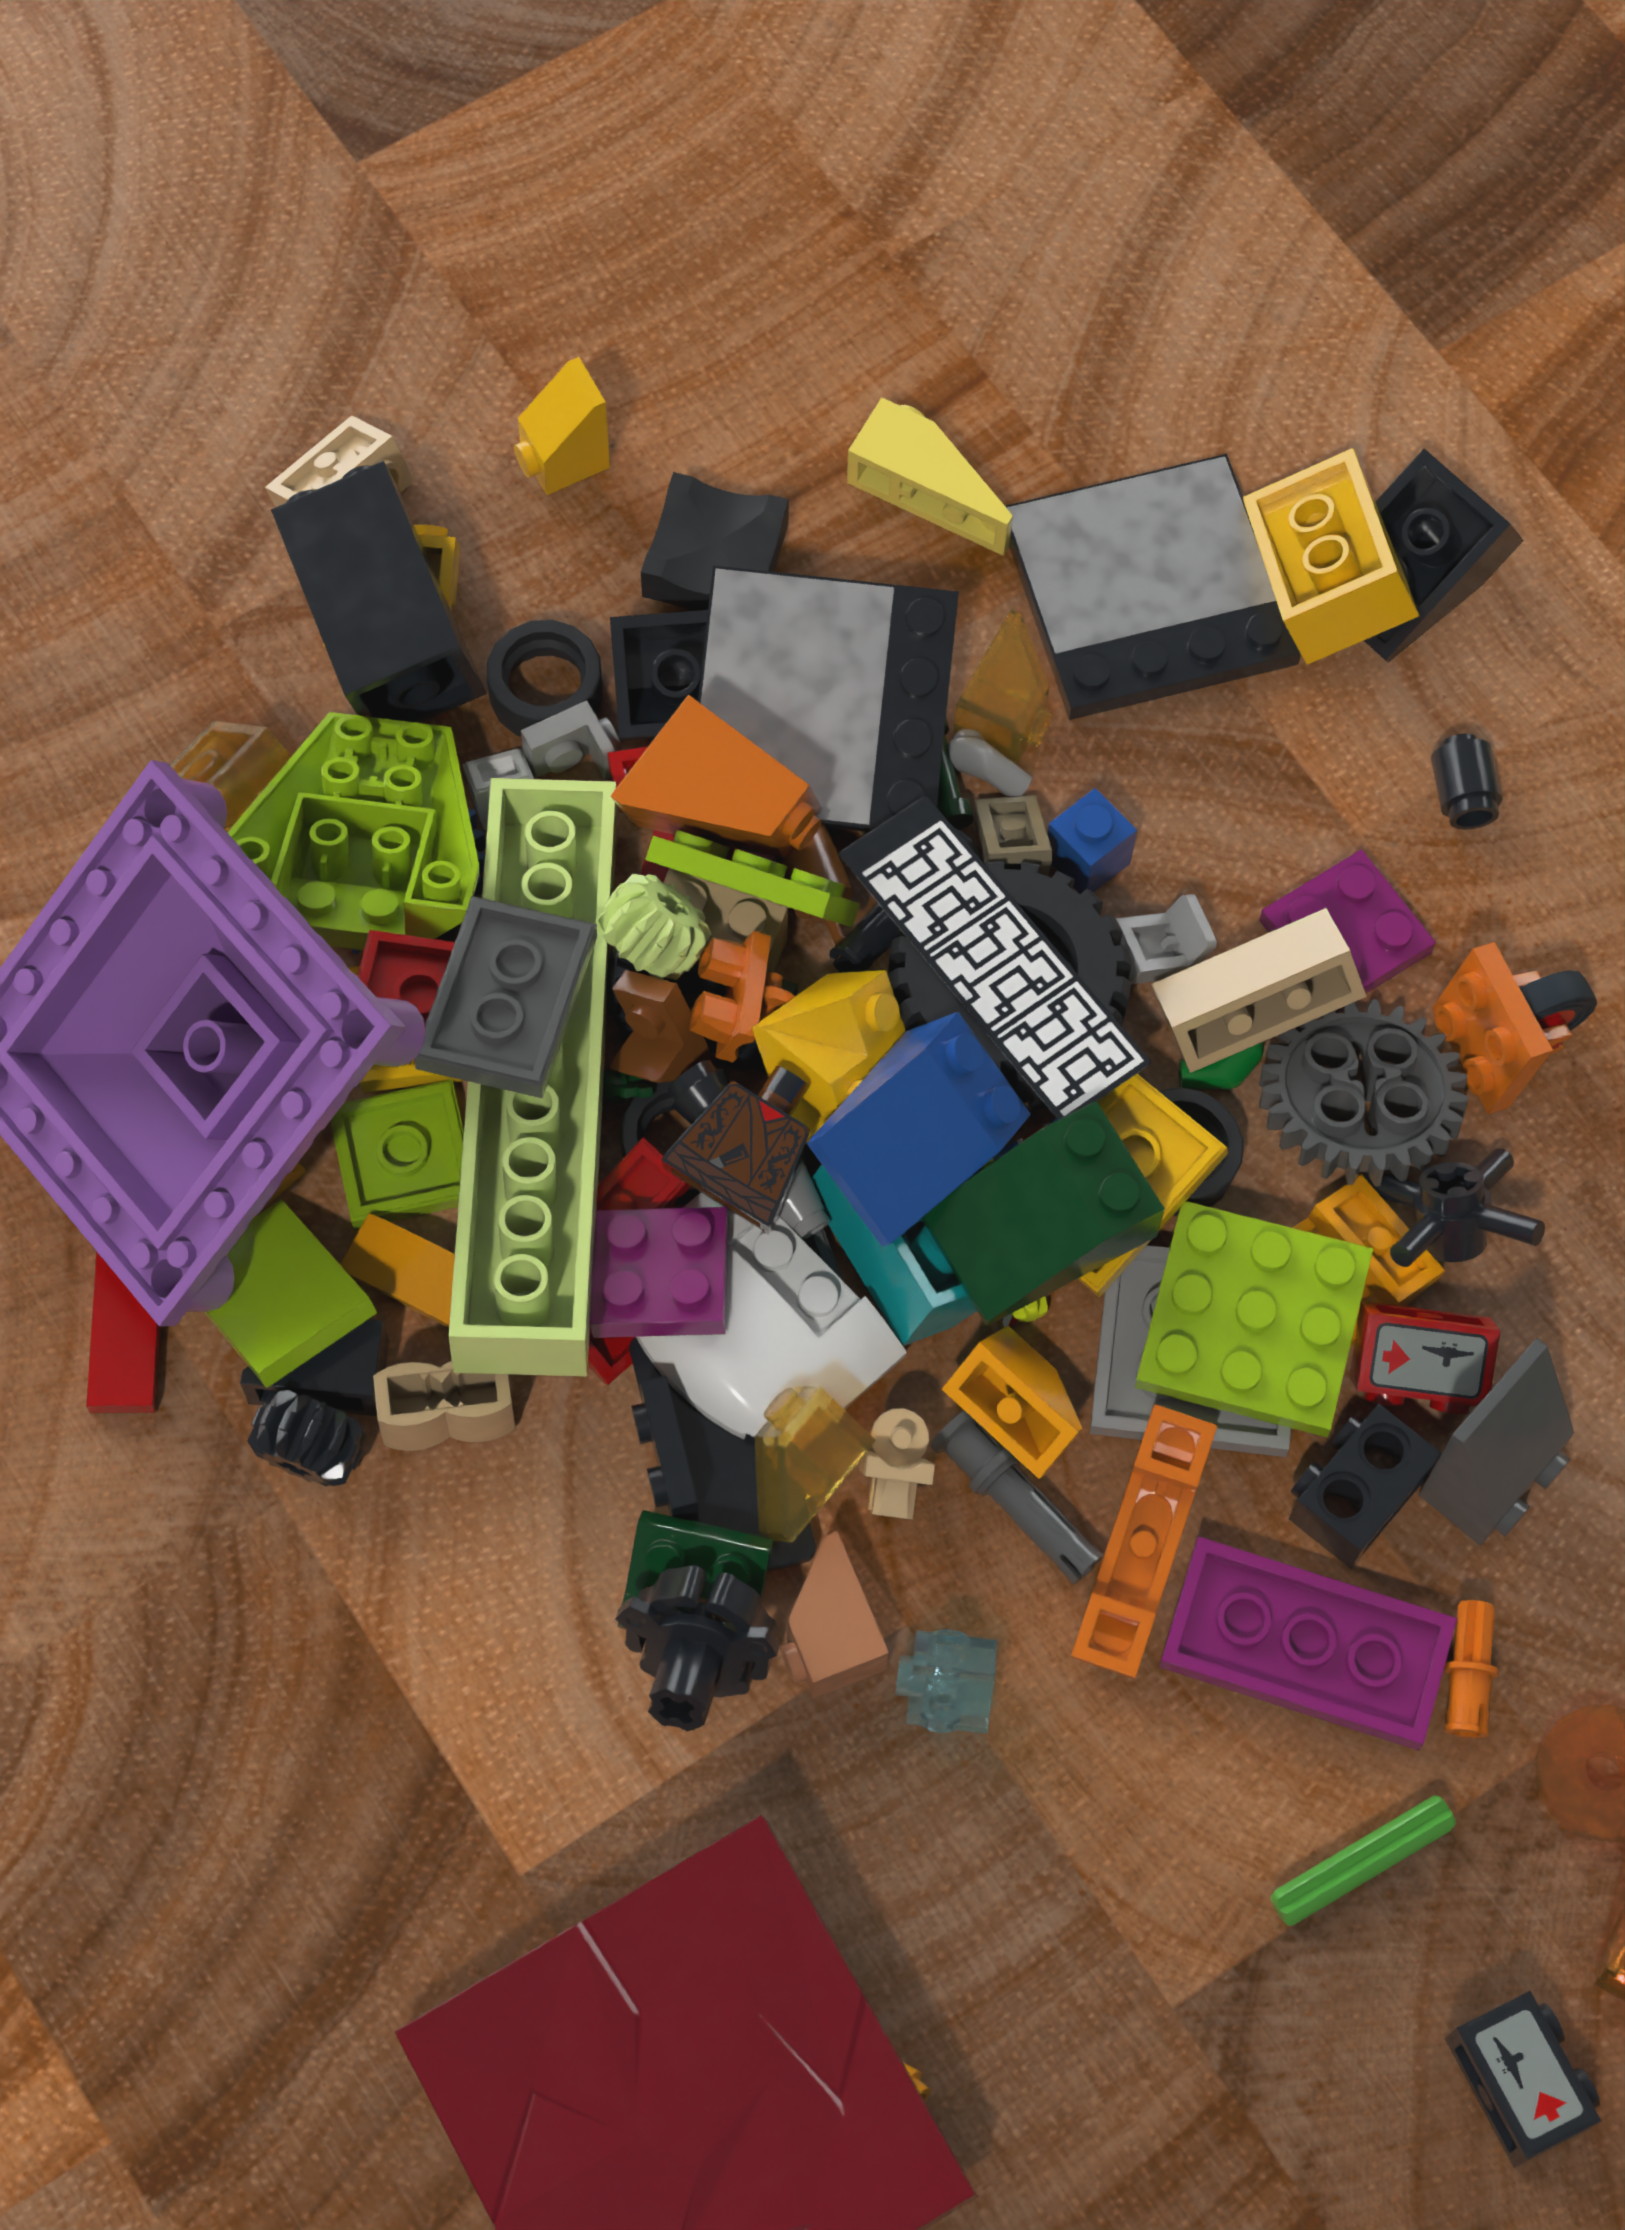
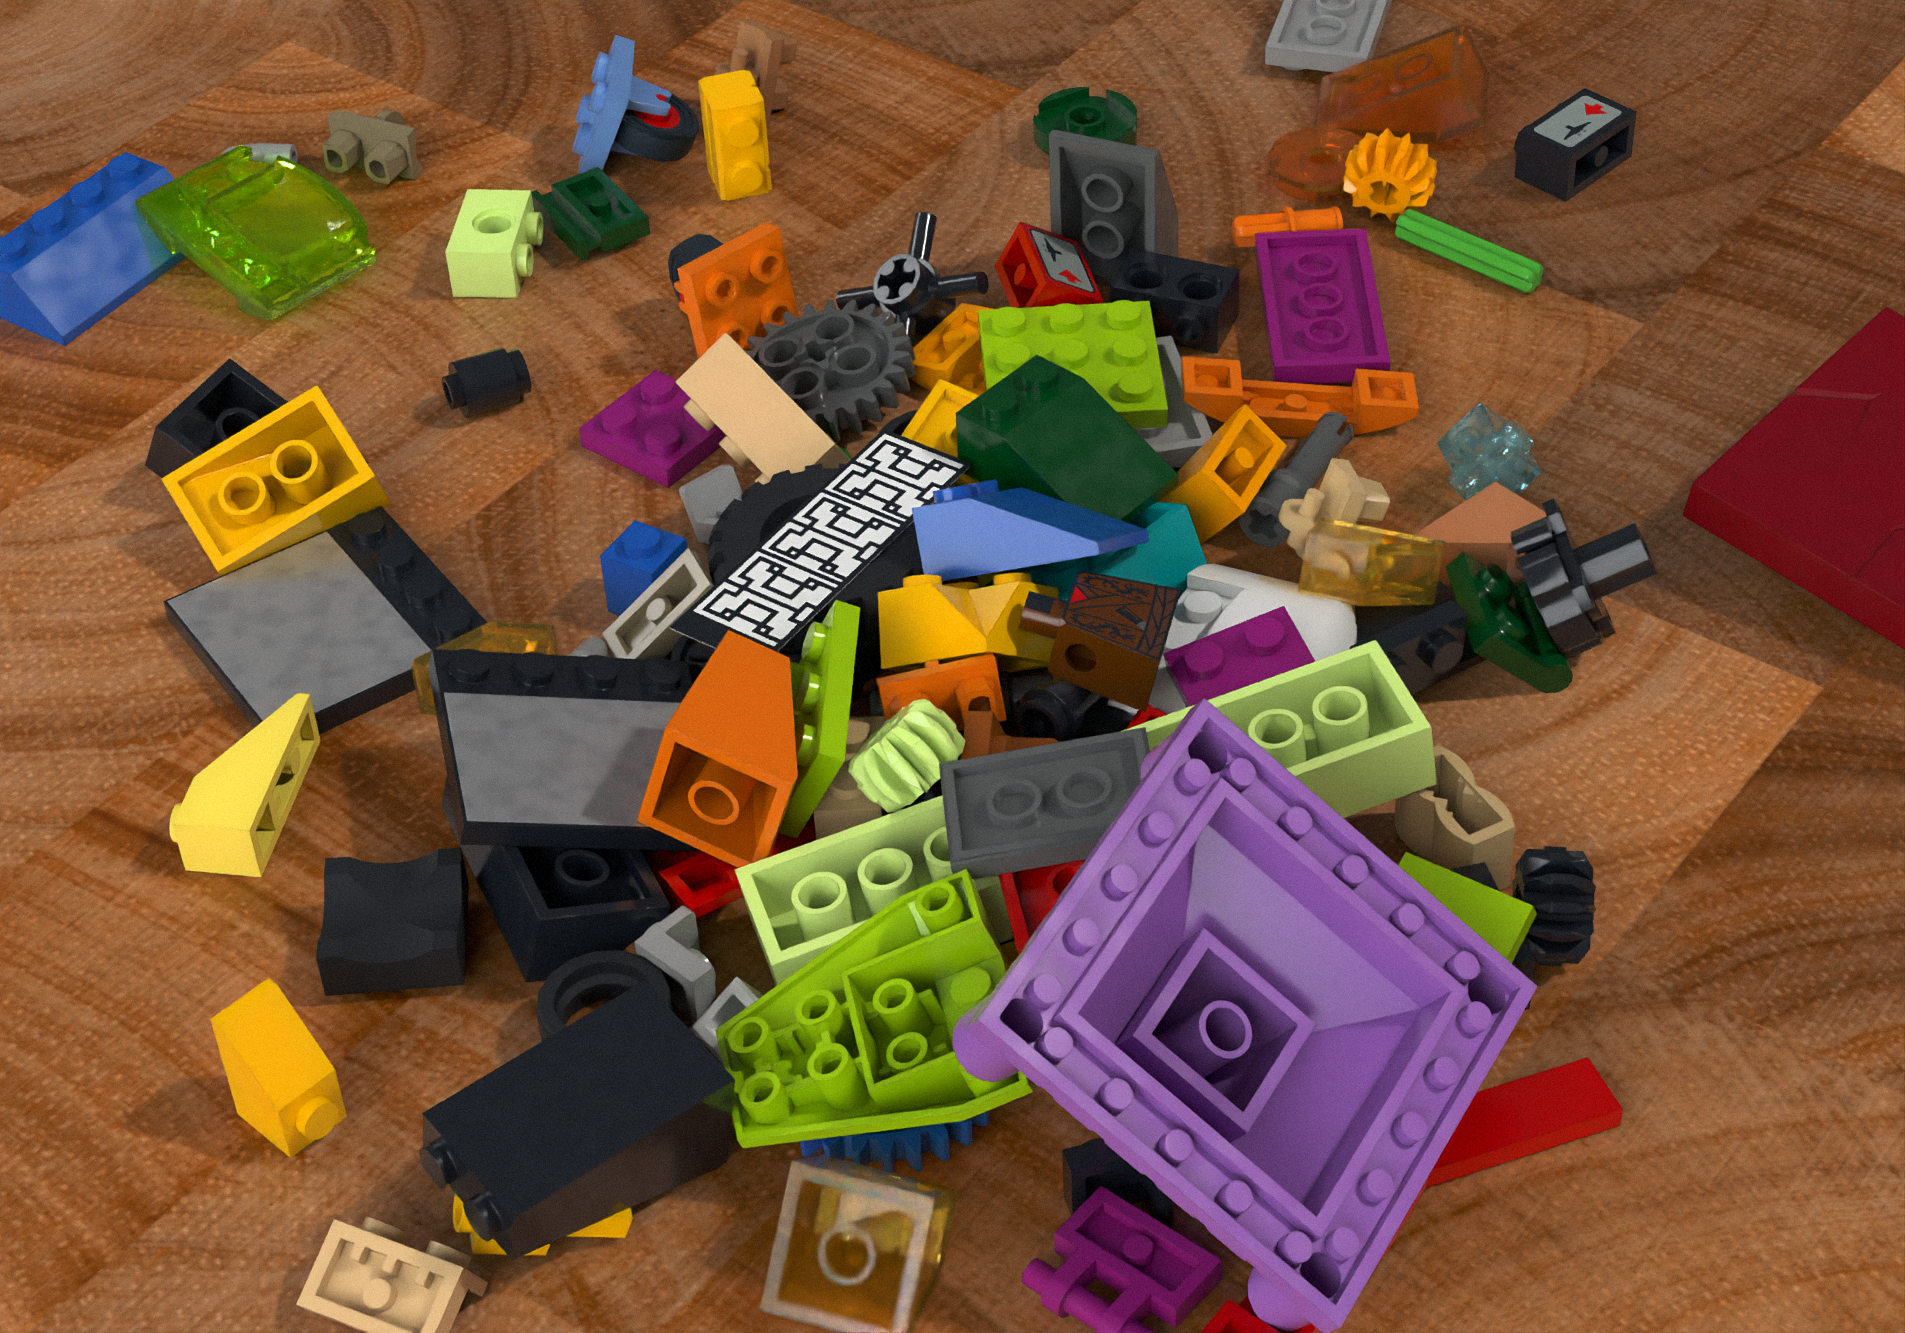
camera: 105 degrees left, 25 degrees down
none -> light orange gear [1343,128,1437,223]

